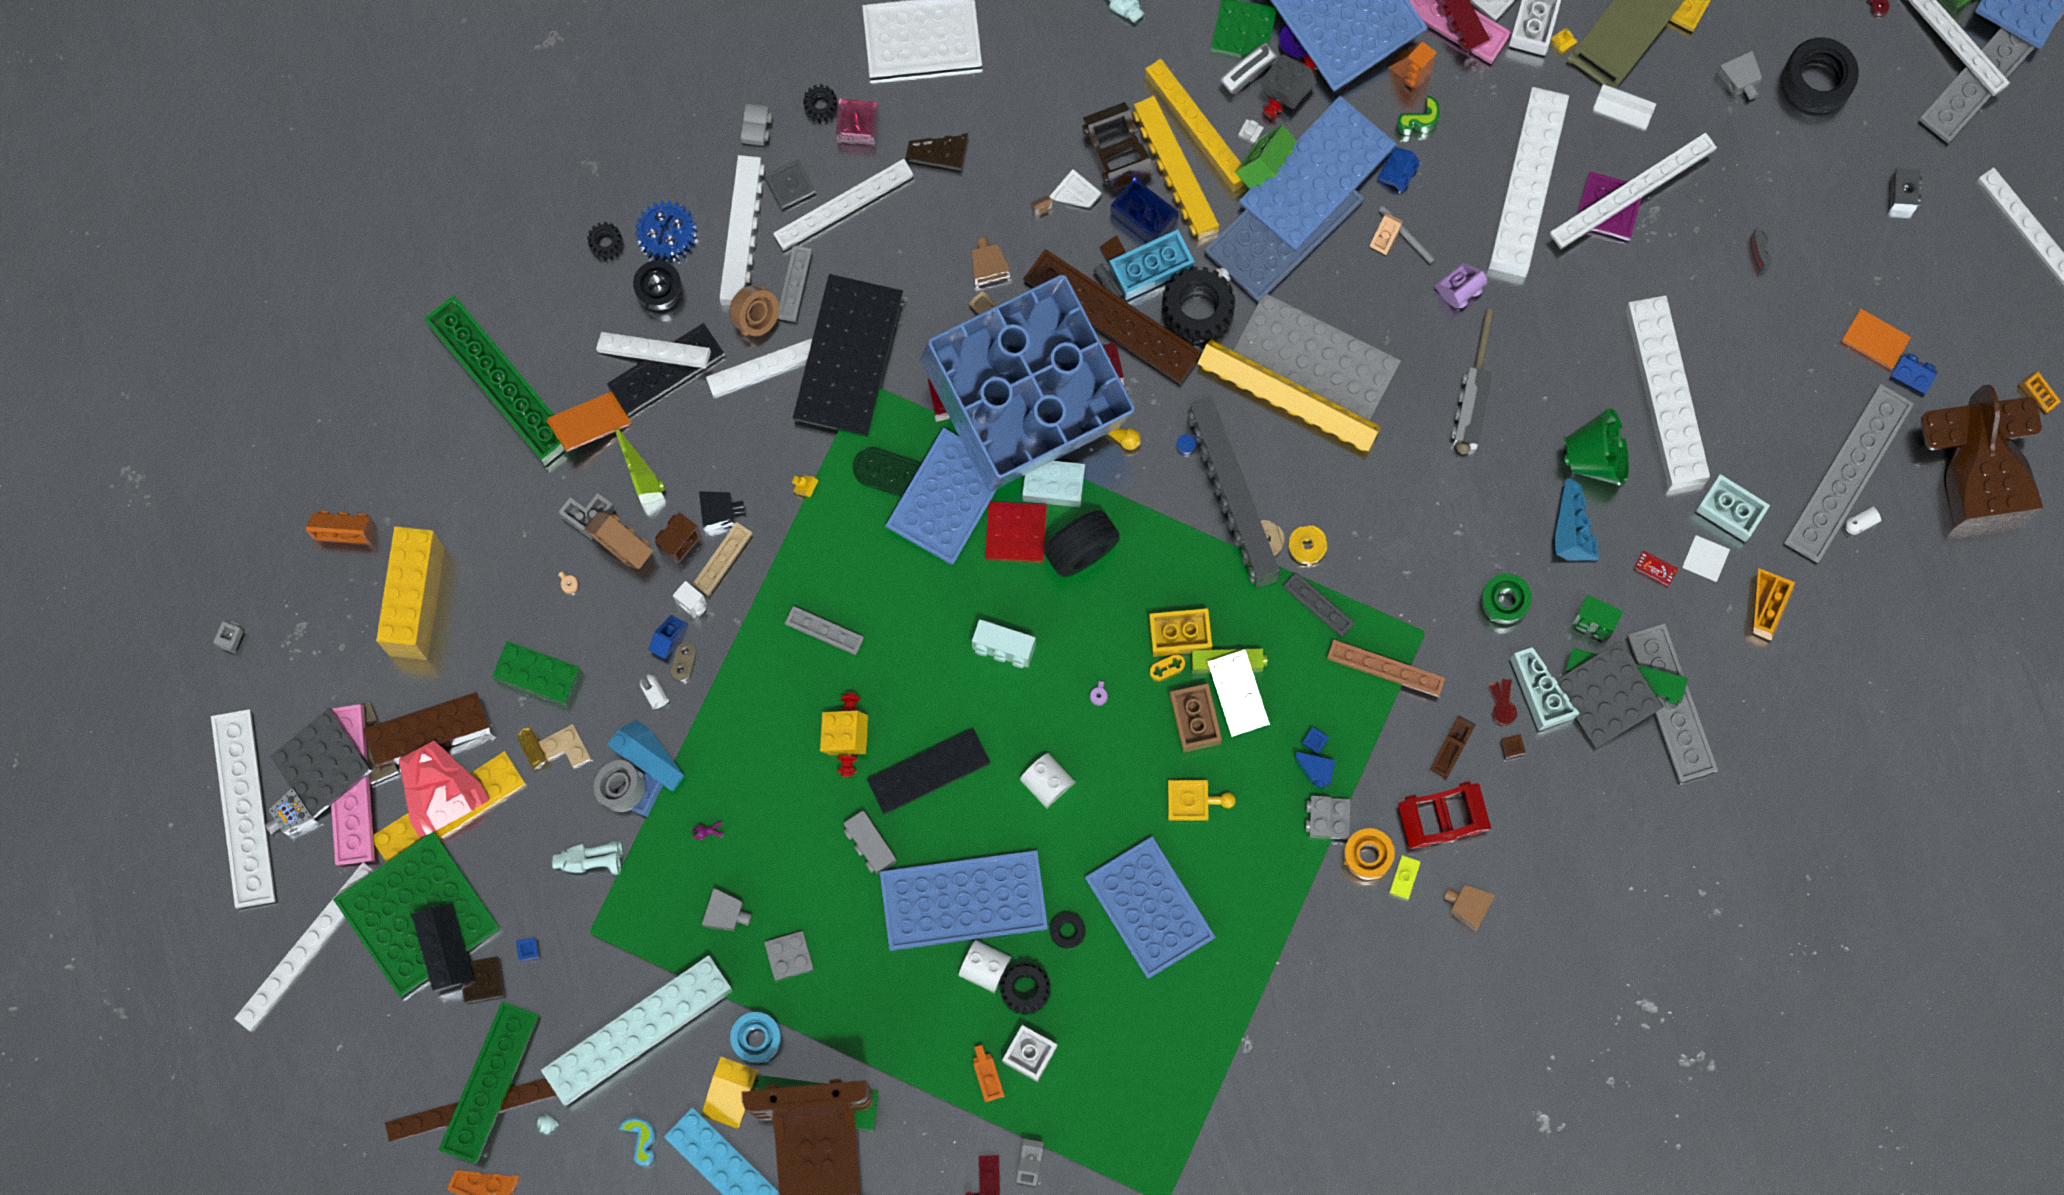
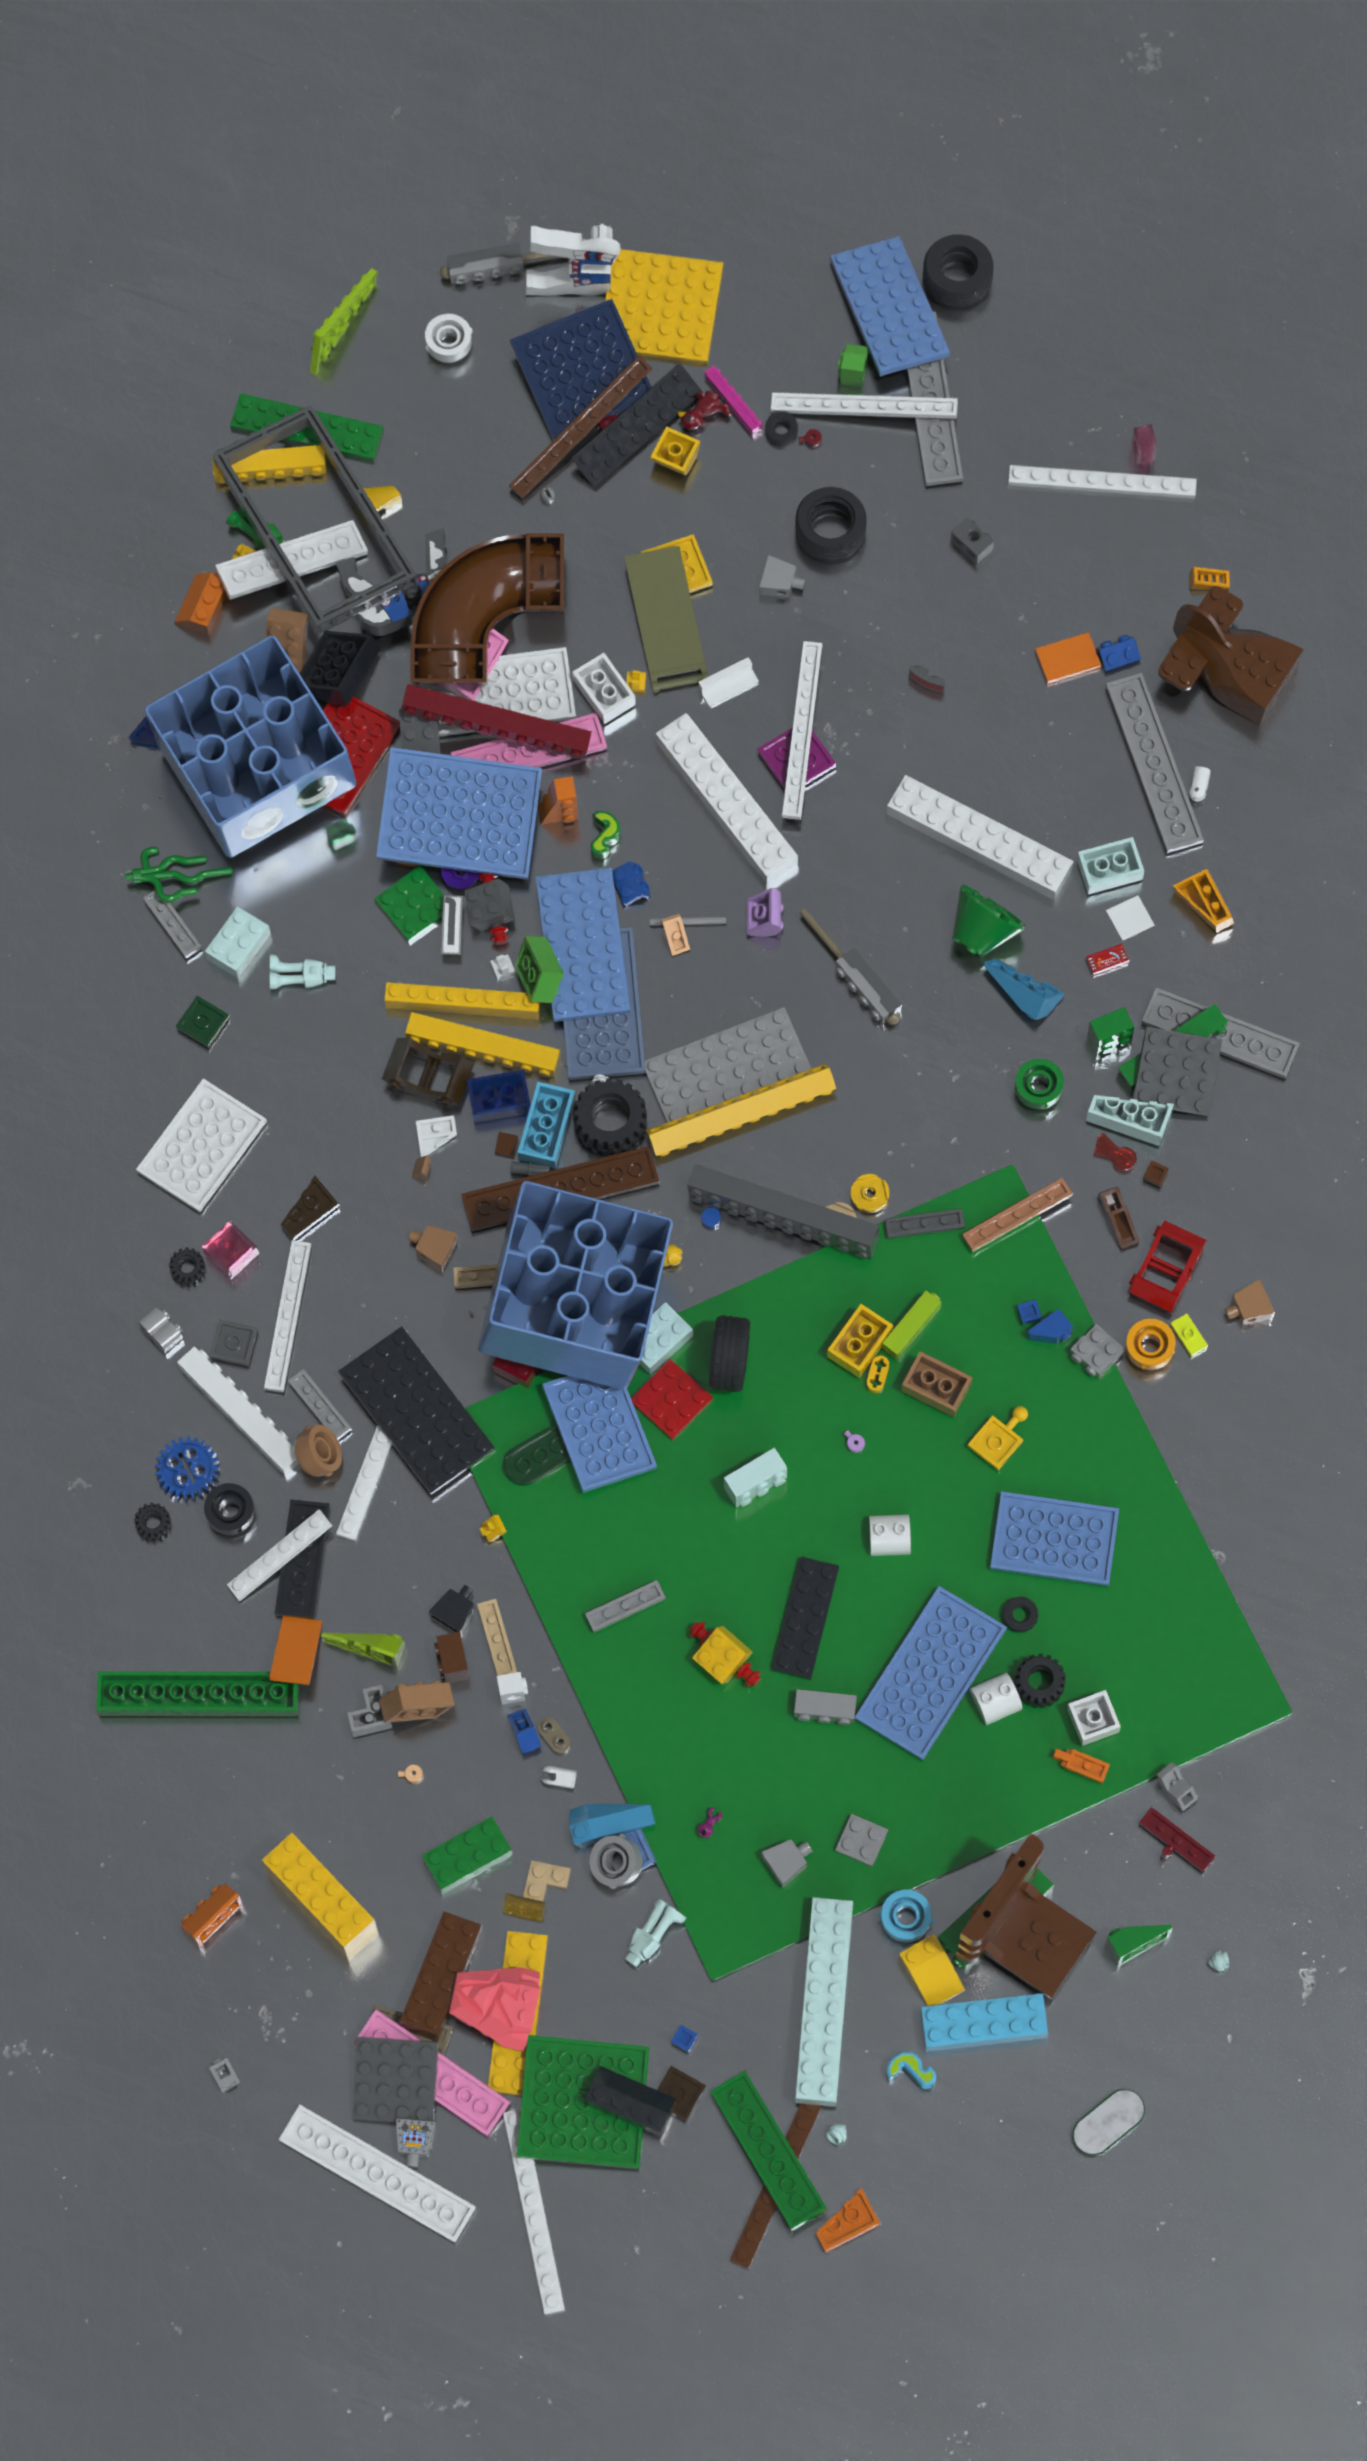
camera: 50 degrees left, 5 degrees down
plate [1208,649,1269,736] -> none

